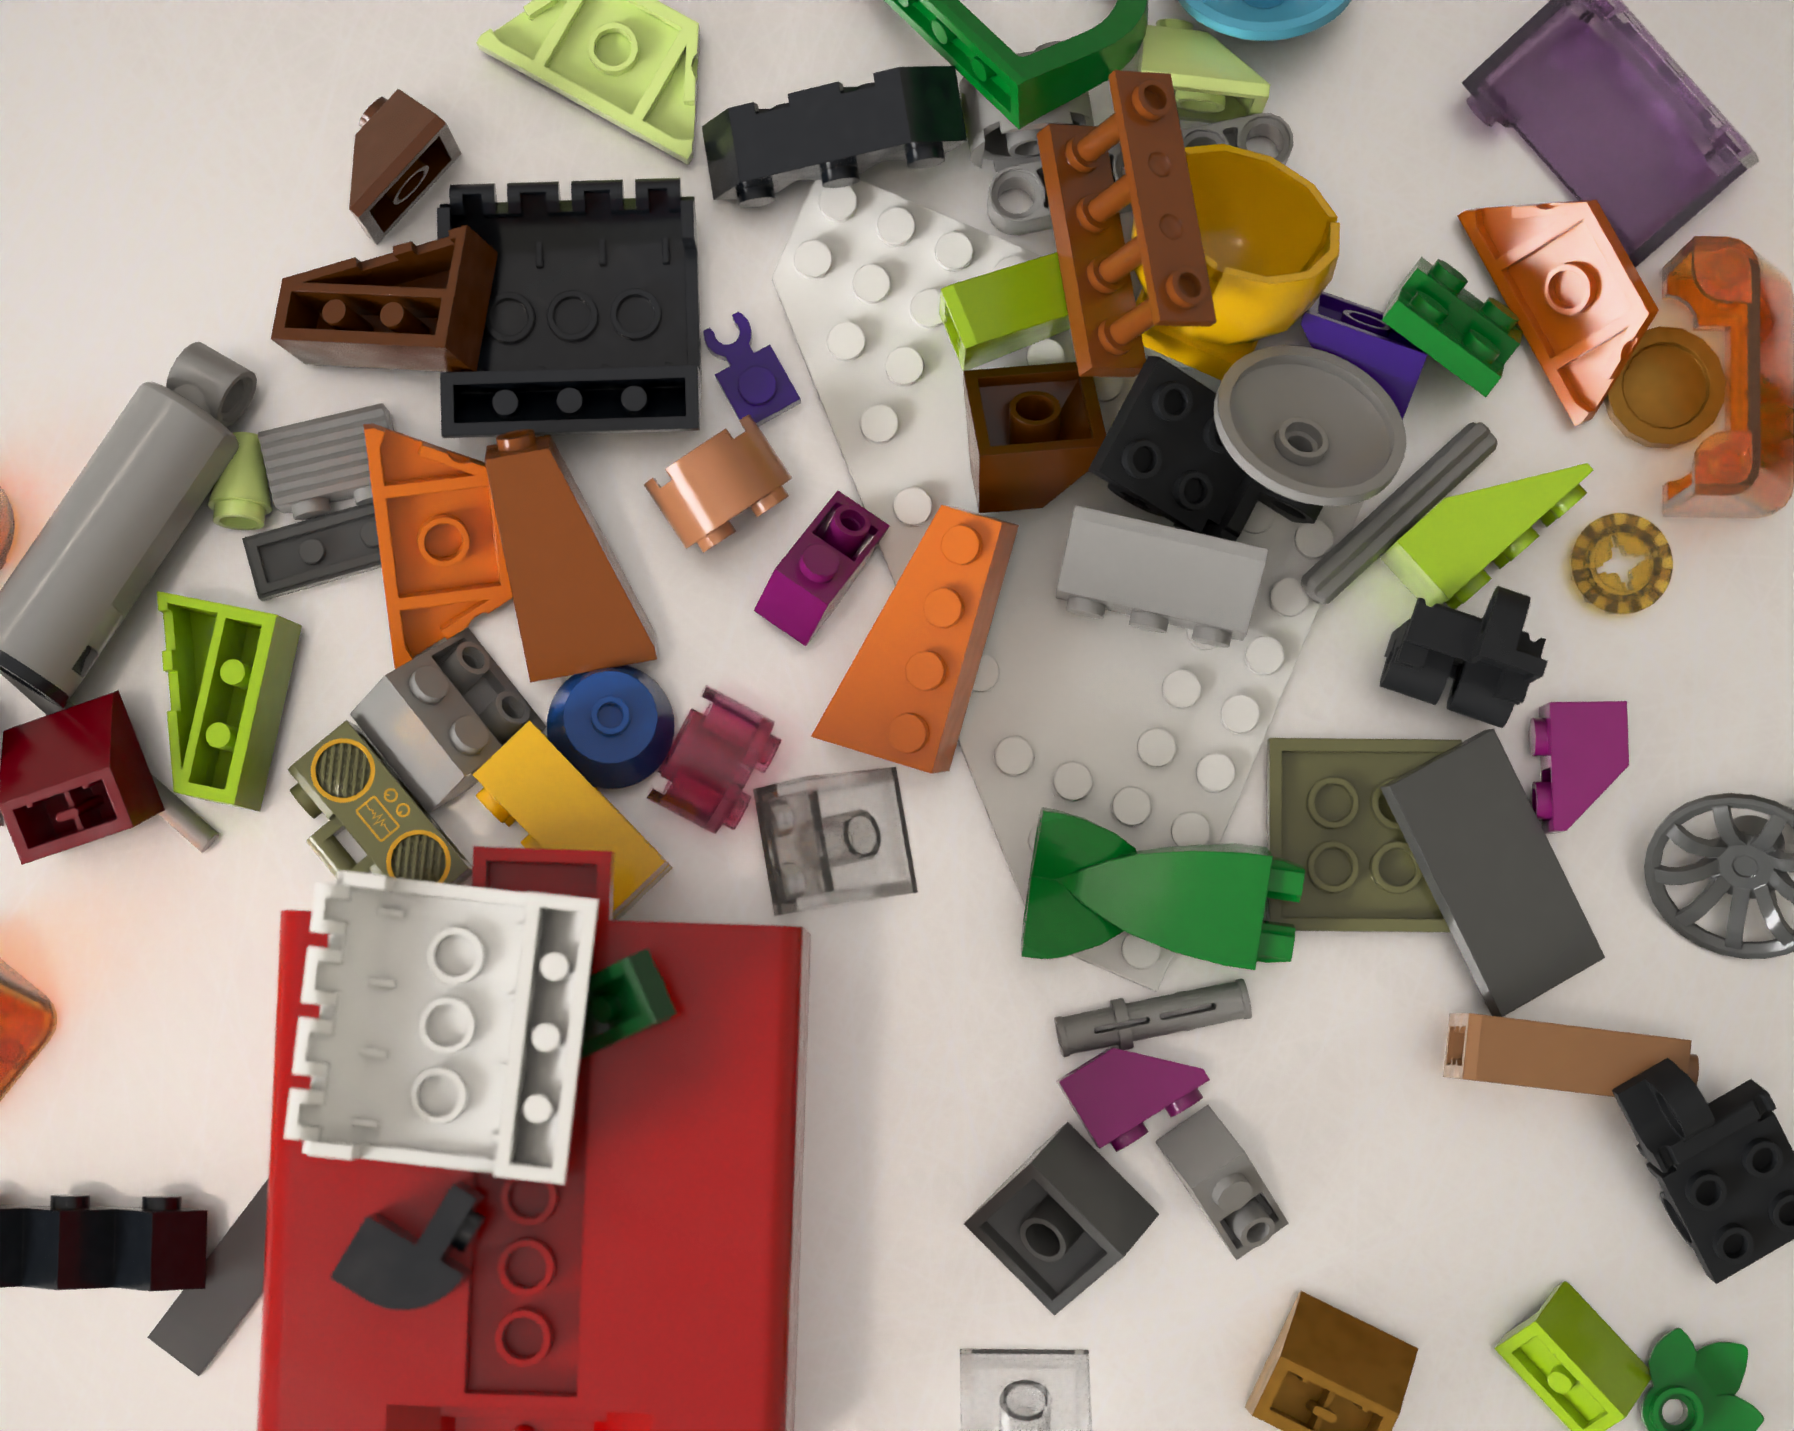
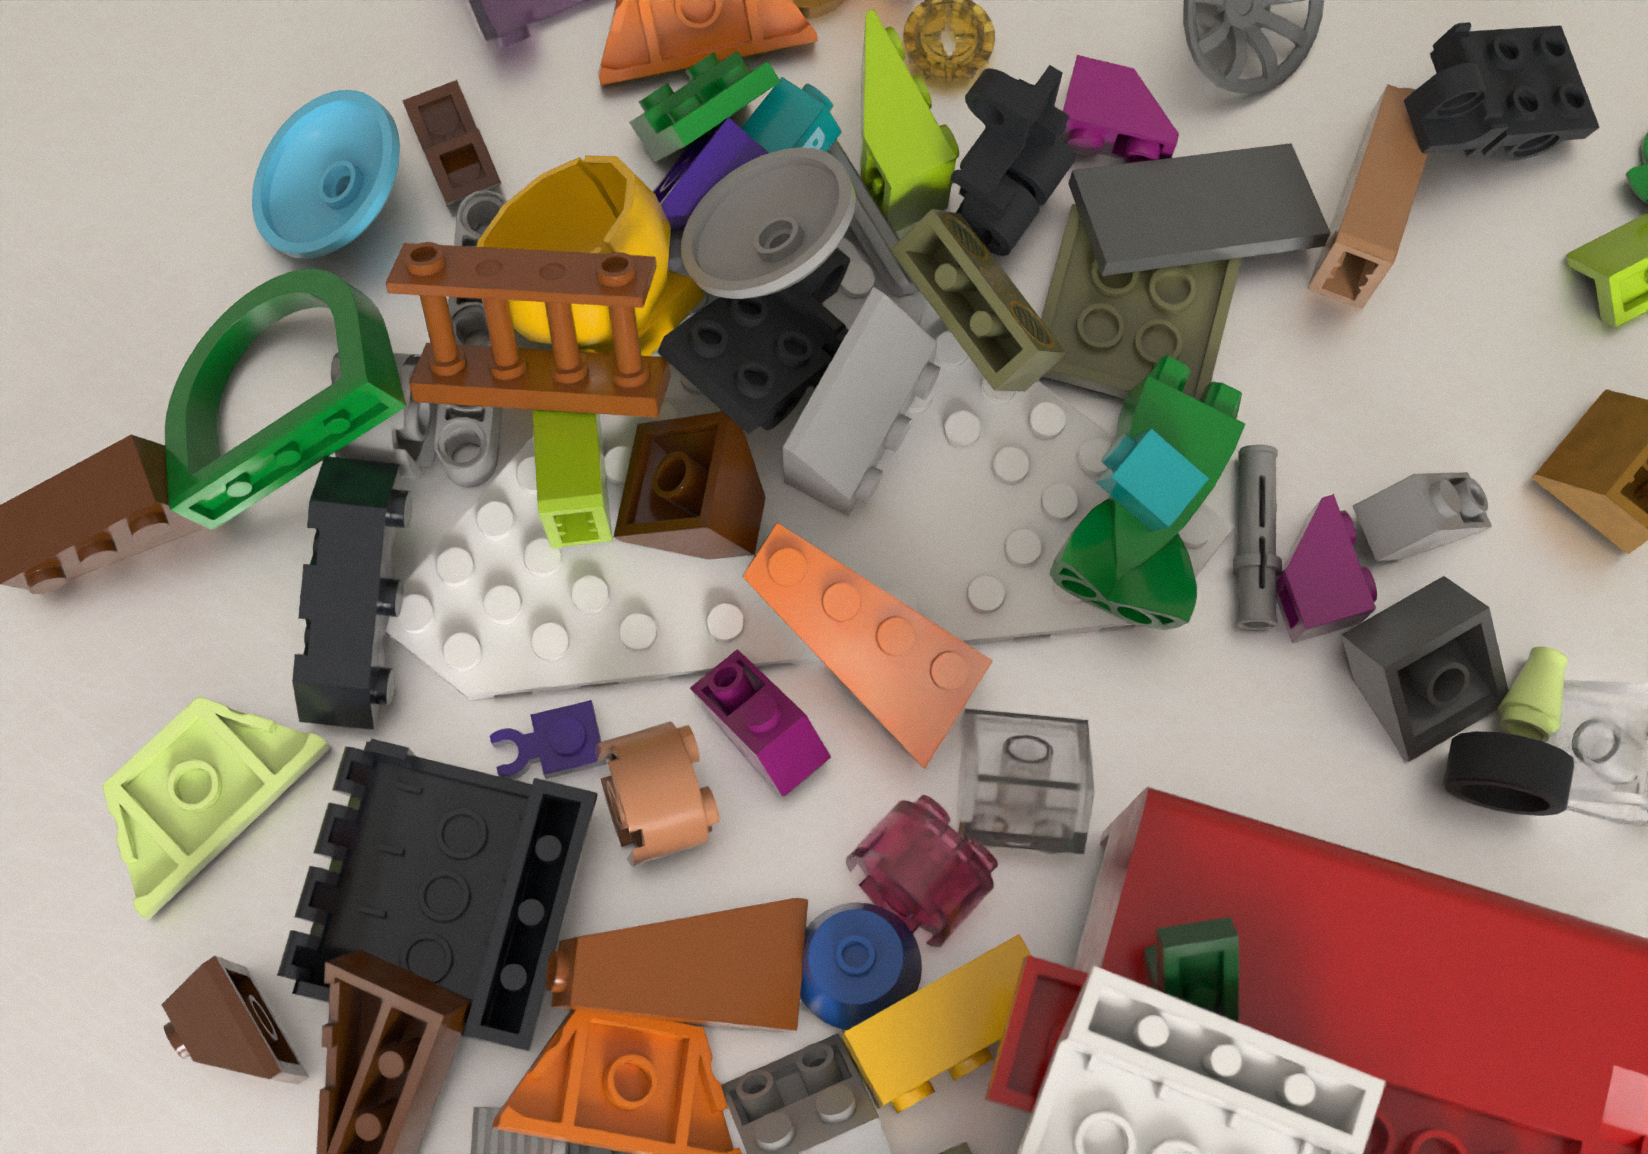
camera: 80 degrees left, 10 degrees down
yellowish green slope [1137,19,1270,123] -> none
none -> reddish brown slope [402,80,502,206]
none -> teal brick [741,77,842,153]
none -> olive piece [890,209,1066,392]
none -> teal brick [1096,428,1209,531]
none -> black tyre [1443,731,1574,816]
none -> yellowish green cone [1498,646,1568,742]

